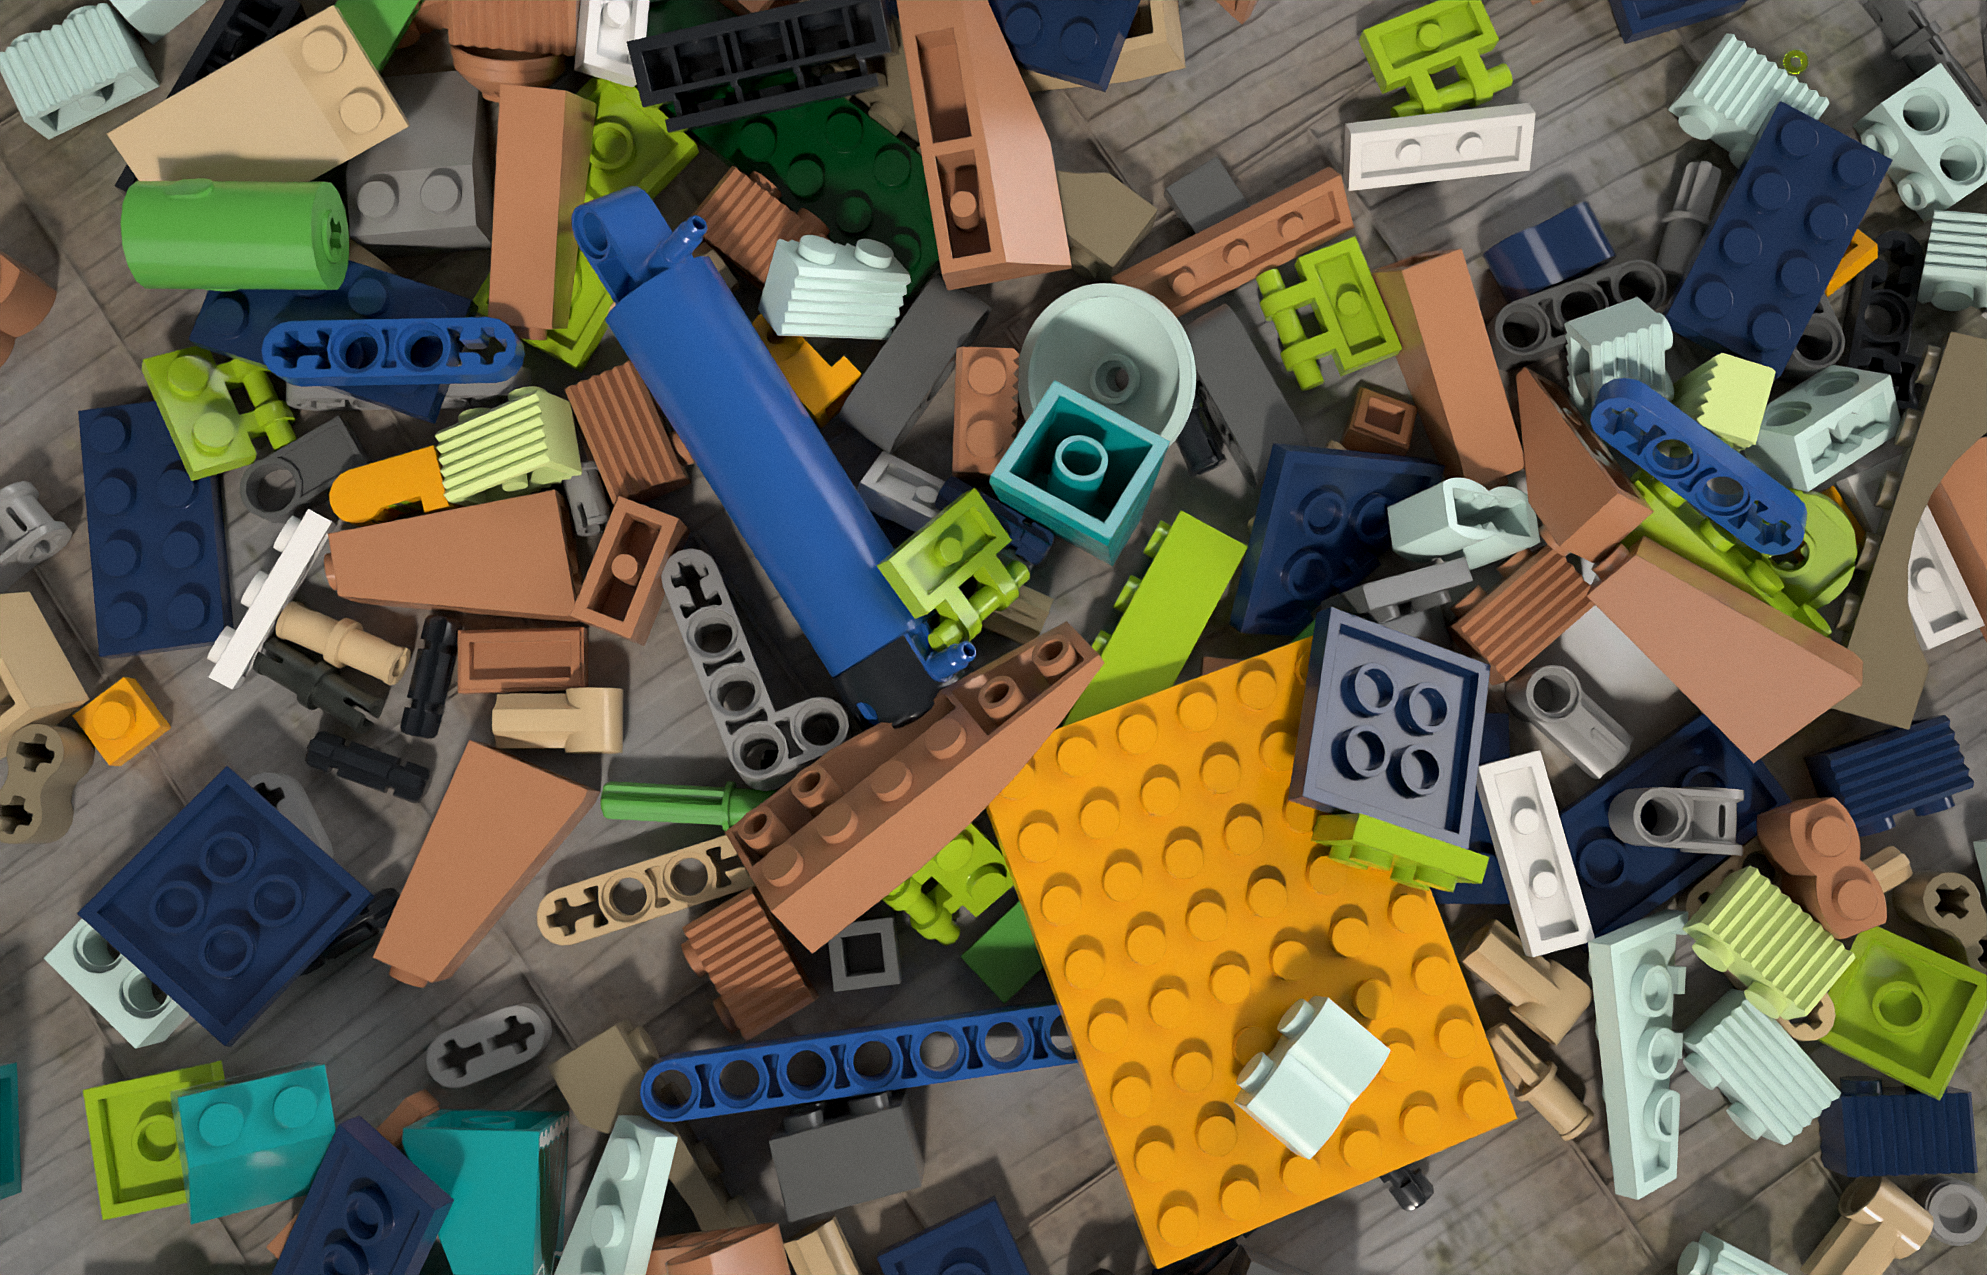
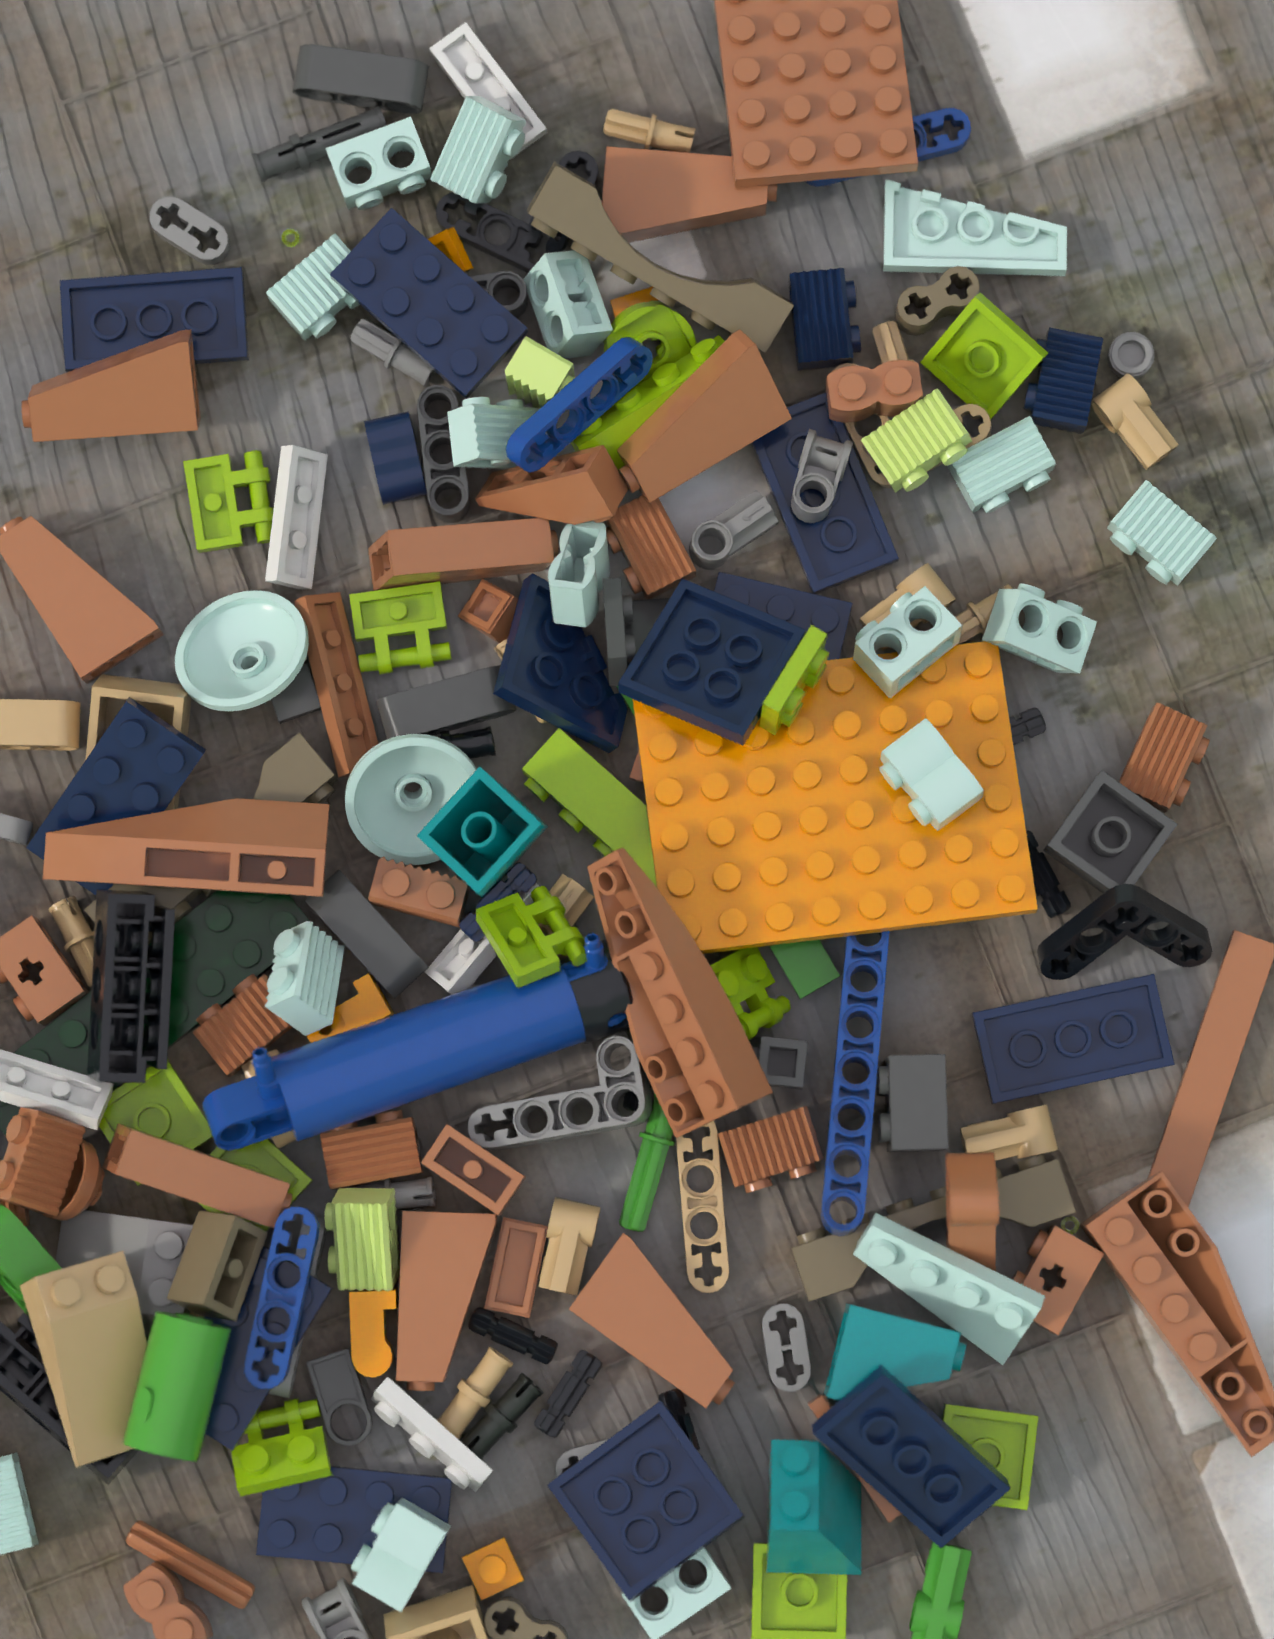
camera: 70 degrees left, 0 degrees up
white plate [1476,750,1595,957] -> none
light aqua wing [1588,909,1688,1200] -> none
white plate [1836,454,1985,651] -> none
none -> nougat axle [126,1520,255,1609]
none -> dark tan brick [167,1211,268,1321]
none -> light aqua dish [175,590,309,711]
none -> light aqua brick [350,1498,451,1612]
none -> light aqua brick [853,586,962,698]
none -> light aqua brick [982,583,1097,674]

